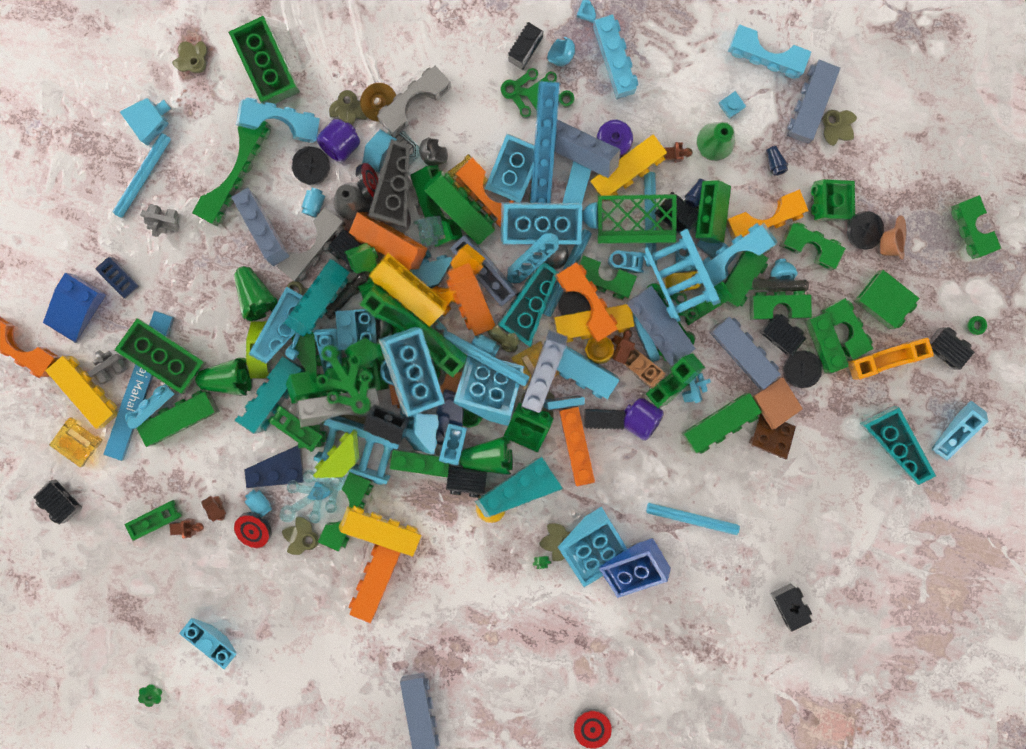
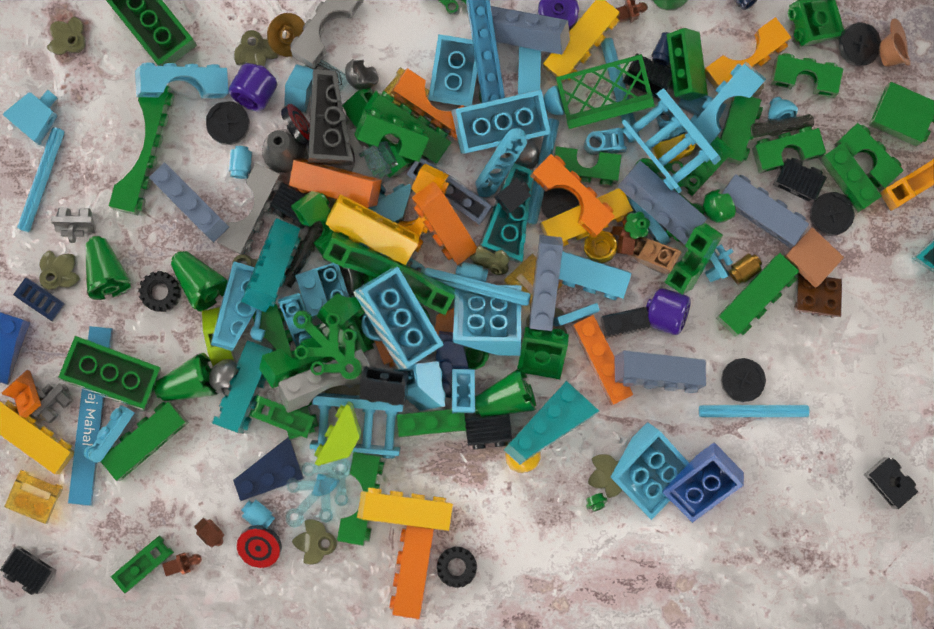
camera: 10 degrees left, 5 degrees down
none -> orange slope [1,370,41,418]
none -> olive plate [39,250,80,290]
none -> green cone [85,236,131,300]
none -> black tyre [138,271,181,312]
none -> flat silver hair [209,359,237,395]
none -> green arch [354,109,429,162]
none -> black tyre [437,547,477,588]
none -> black brick [494,178,531,214]
none -> sand blue brick [615,350,706,393]
none -> green plant [624,212,650,239]
none -> green hair [703,189,736,223]
none -> black tile [721,358,766,402]
none -> pearl gold brick [728,253,762,285]

